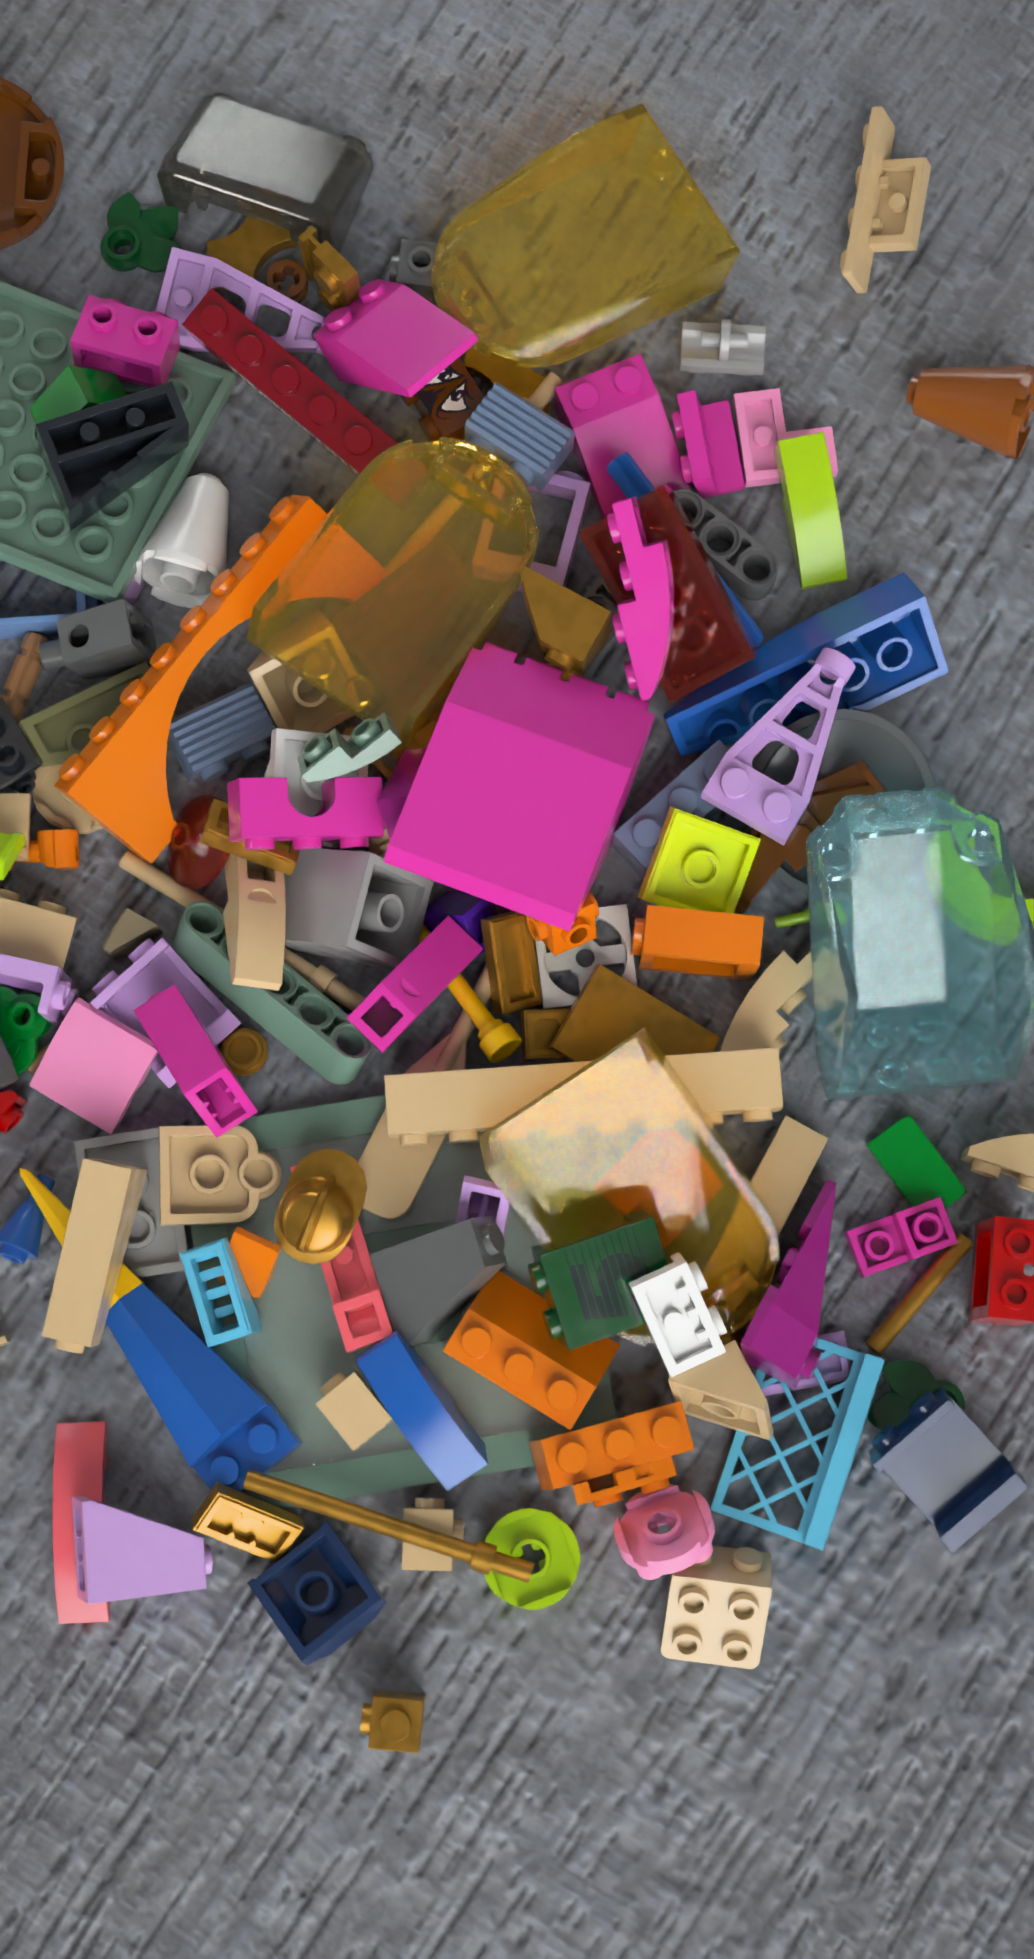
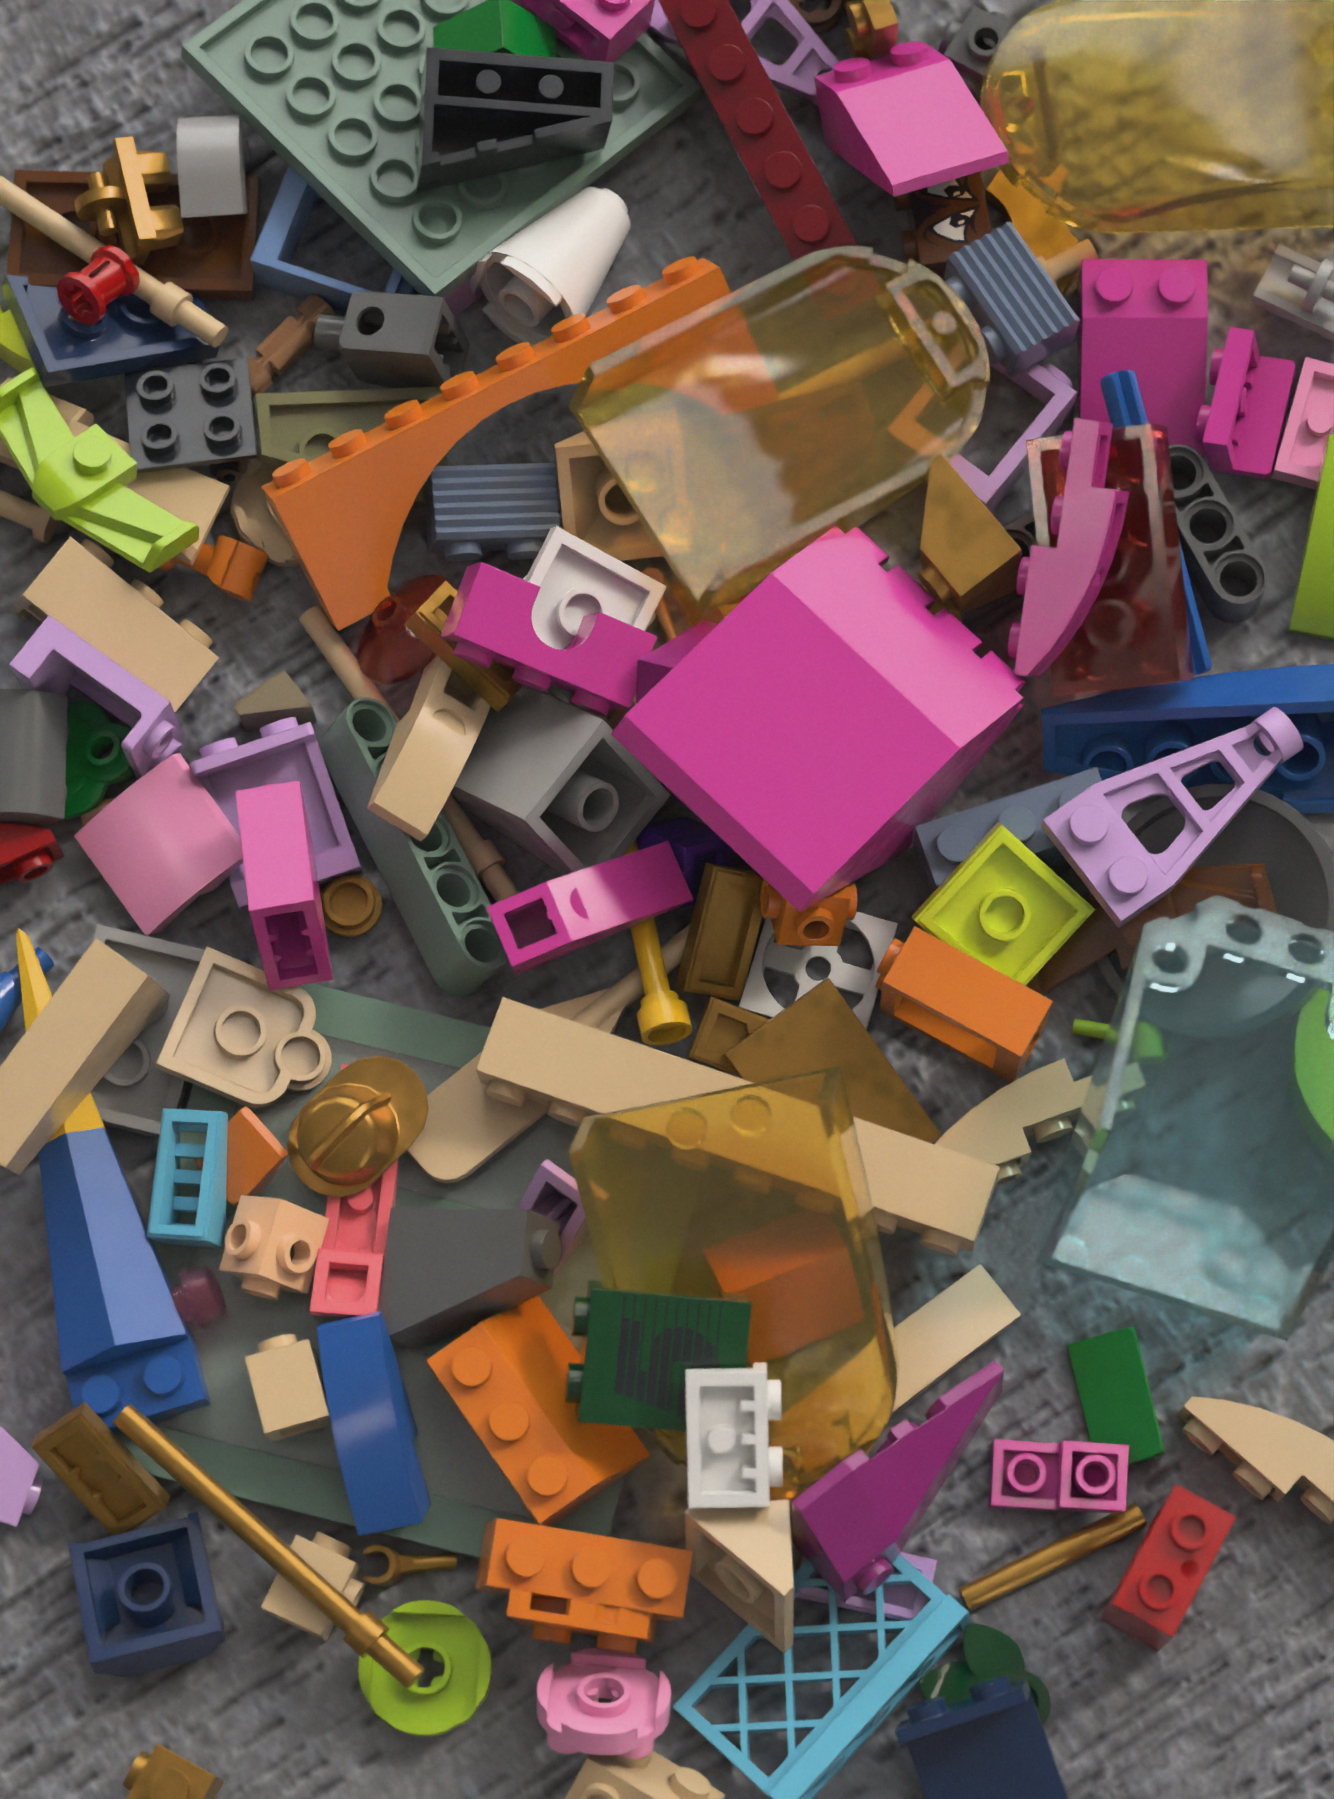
camera: 25 degrees right, 5 degrees down
sand green slope [297,712,402,783] -> none
none -> clear pink plate [171,1266,226,1329]
none -> light nougat brick [219,1195,329,1301]
none -> pearl gold hand [362,1544,457,1587]

